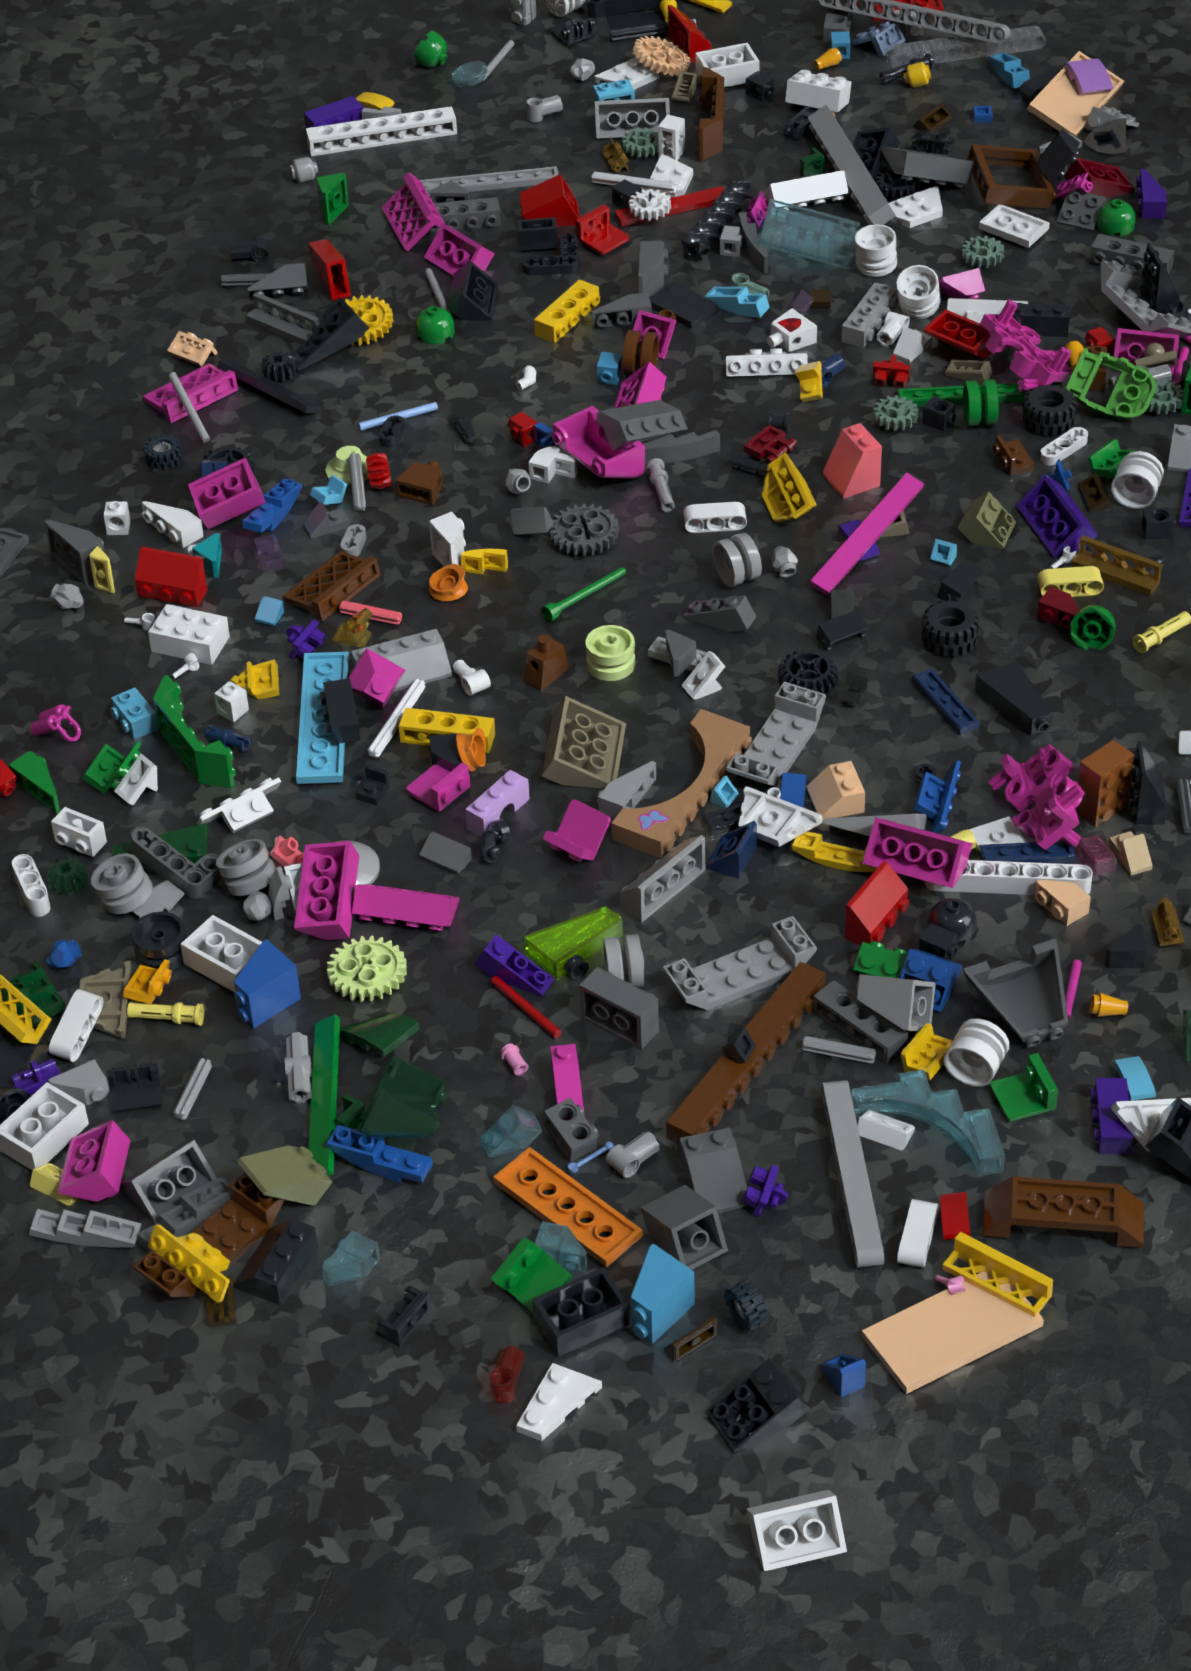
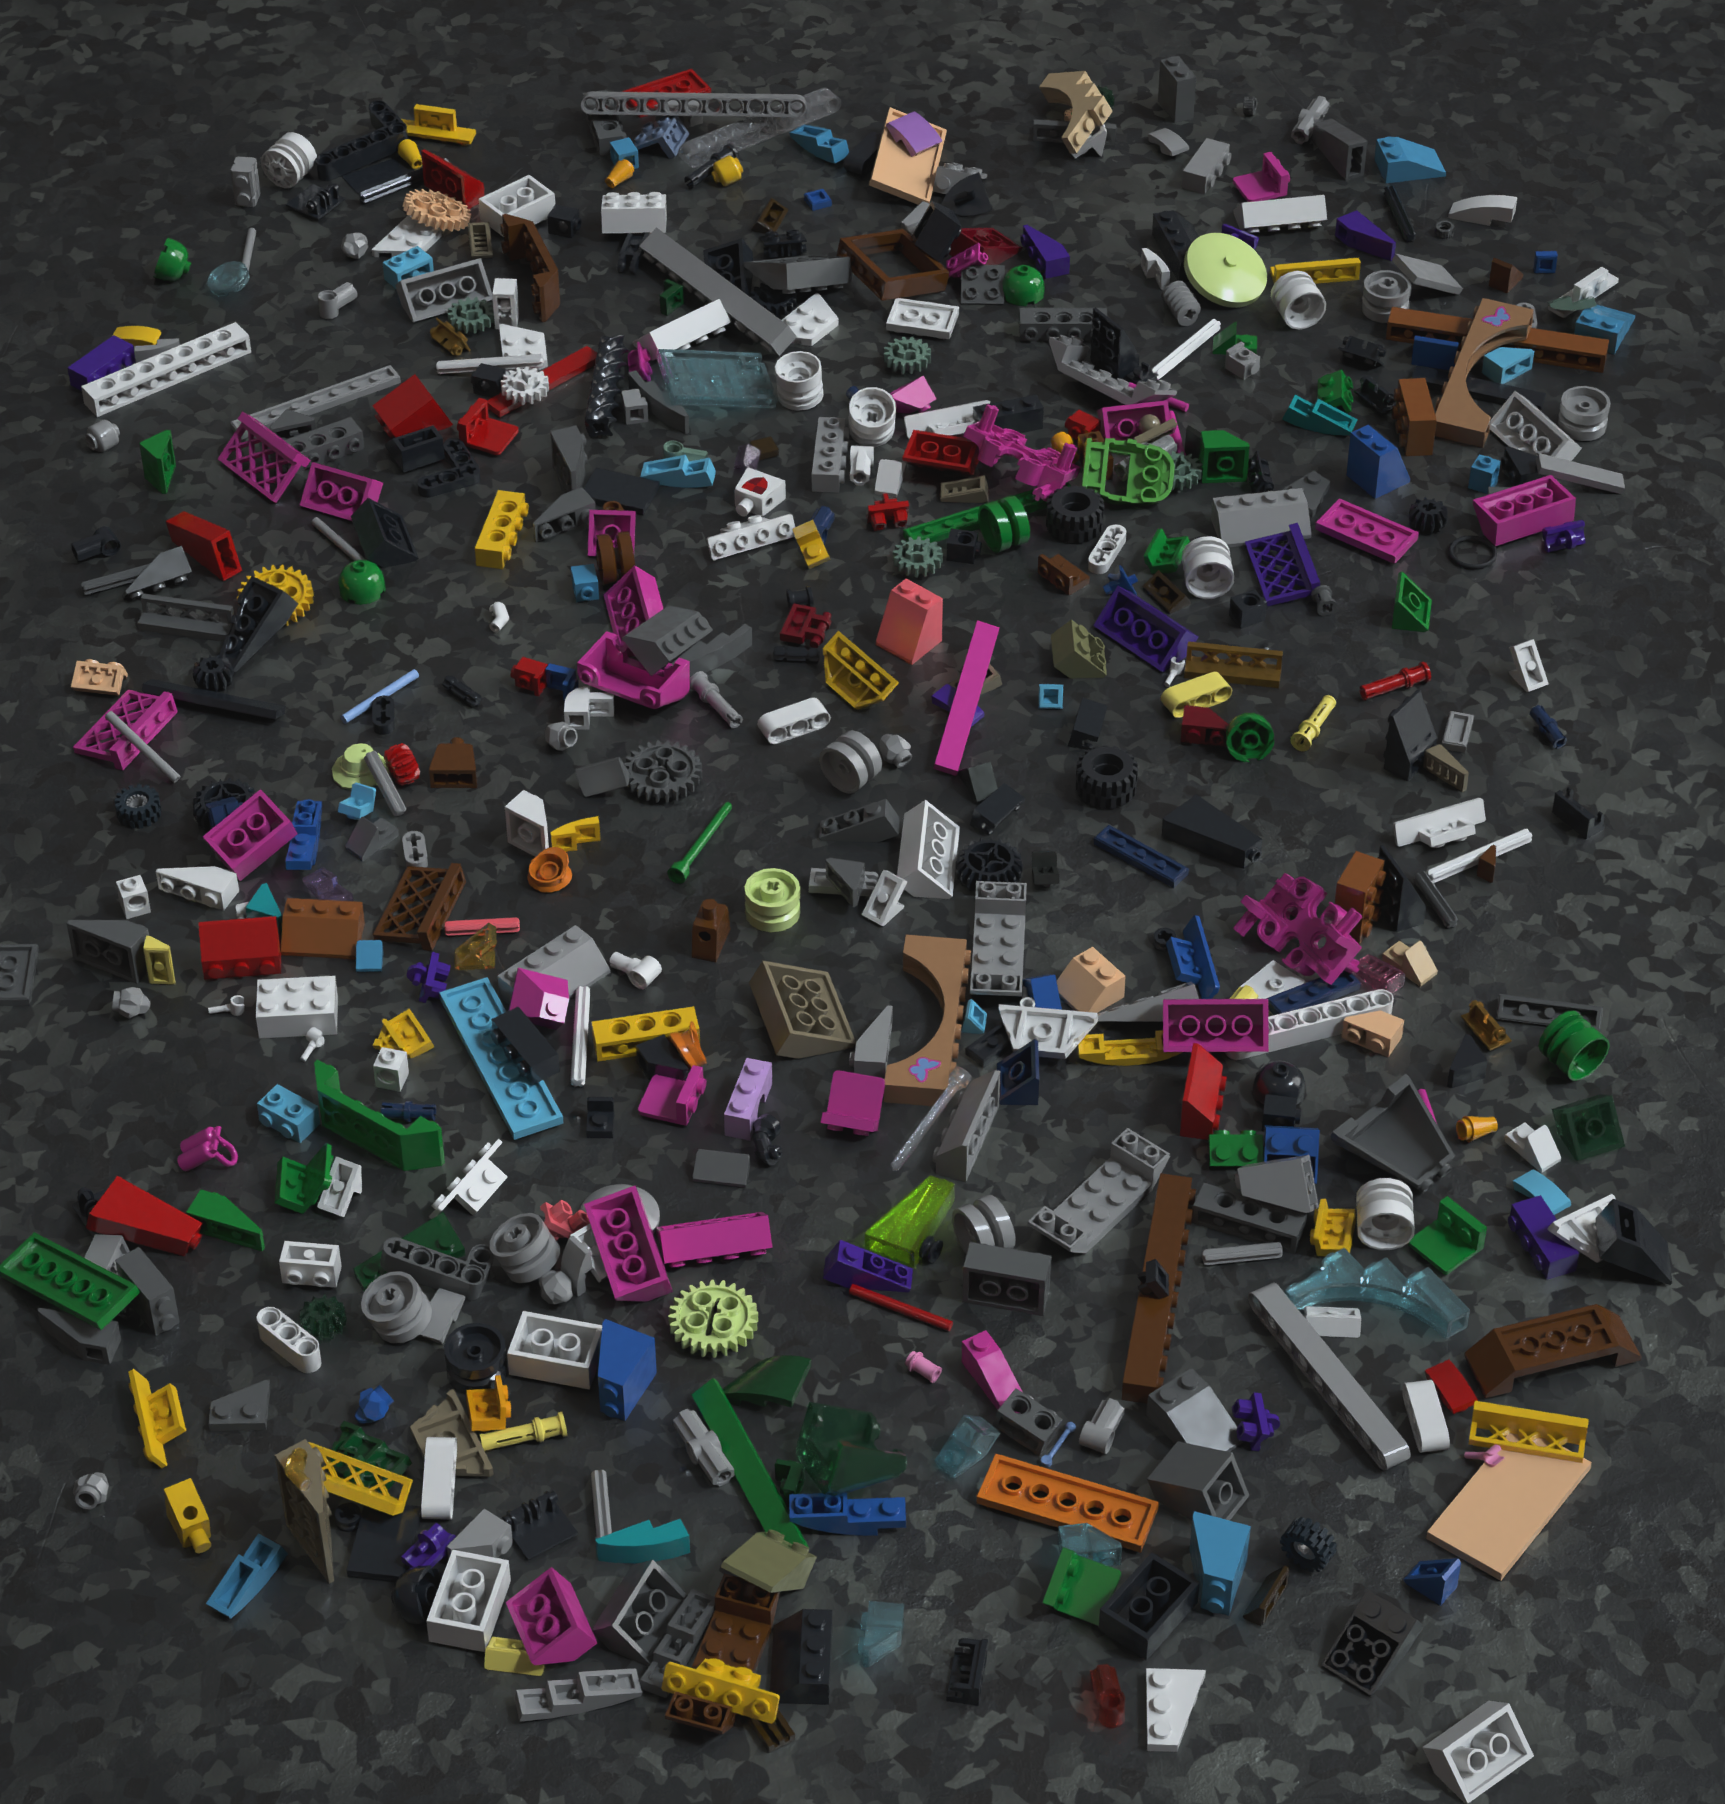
camera: 25 degrees left, 0 degrees up
none -> dark orange slope [281,898,365,959]
none -> teal slope [595,1519,690,1564]
none -> clear piece [891,1066,972,1171]
none -> white slope [897,800,960,899]
none -> white slope [1505,1122,1561,1173]

